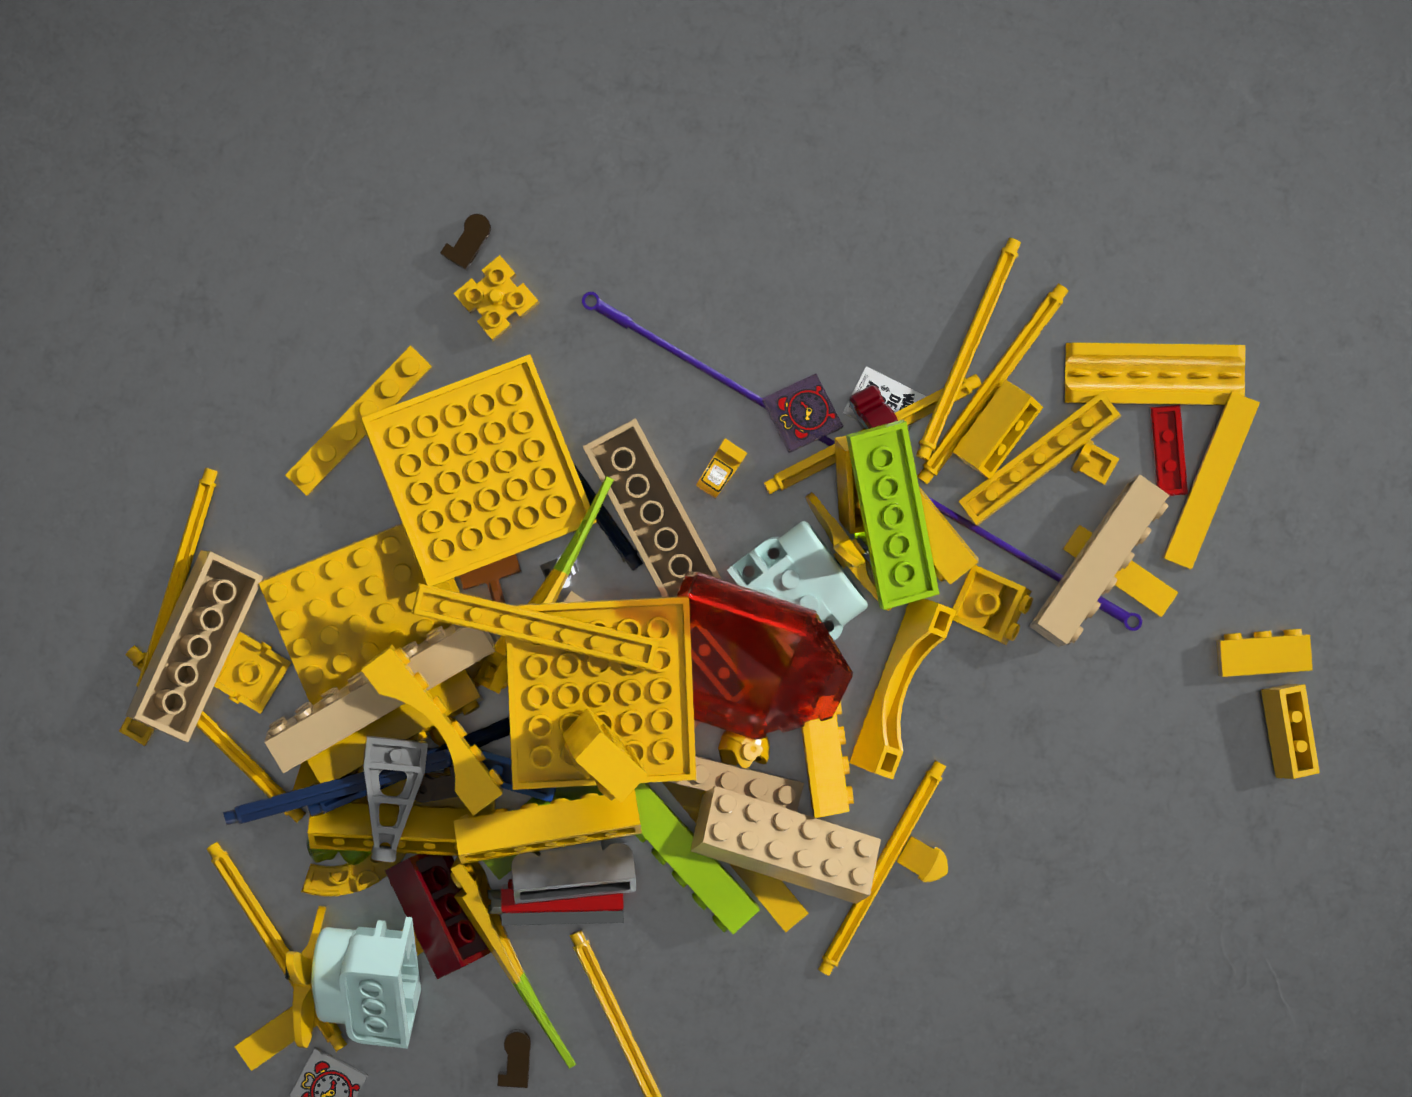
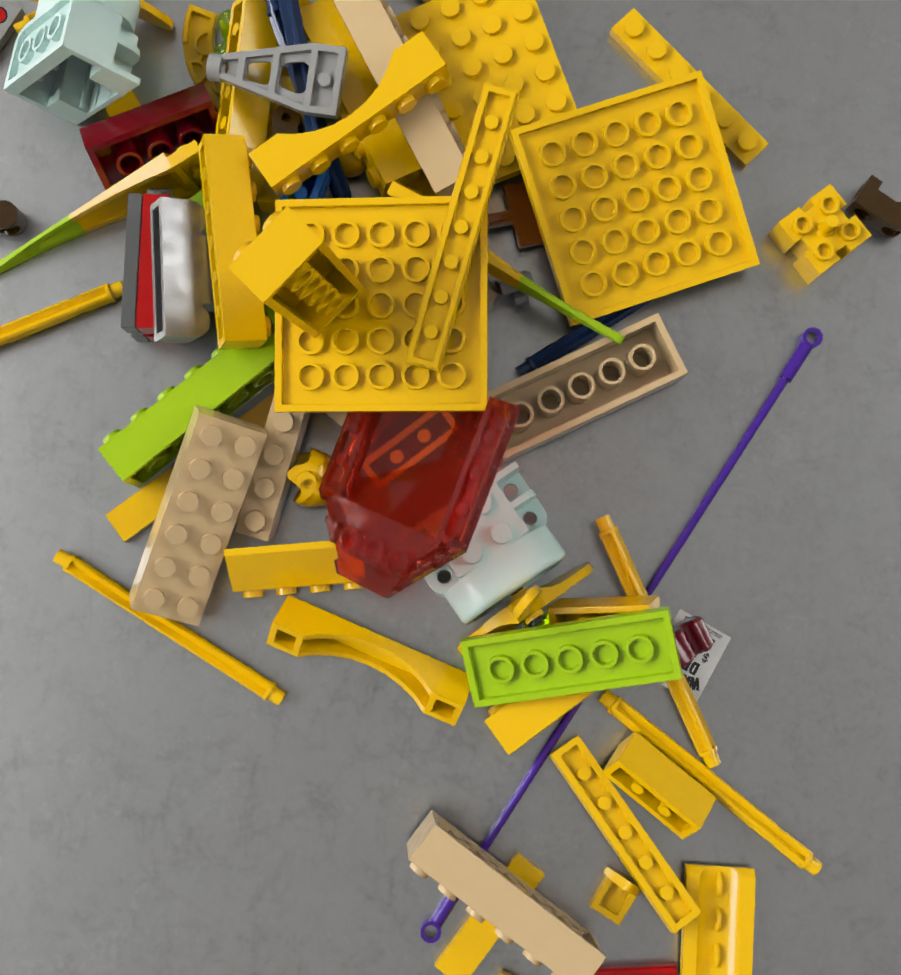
camera: 90 degrees right, 5 degrees down
yellow leg [696,438,747,499] -> none
clear purple tile [762,374,843,453] -> none
yellow tile [897,836,948,882] -> none
yellow piece [916,238,1021,461] -> none
yellow plate [952,565,1033,645] -> none

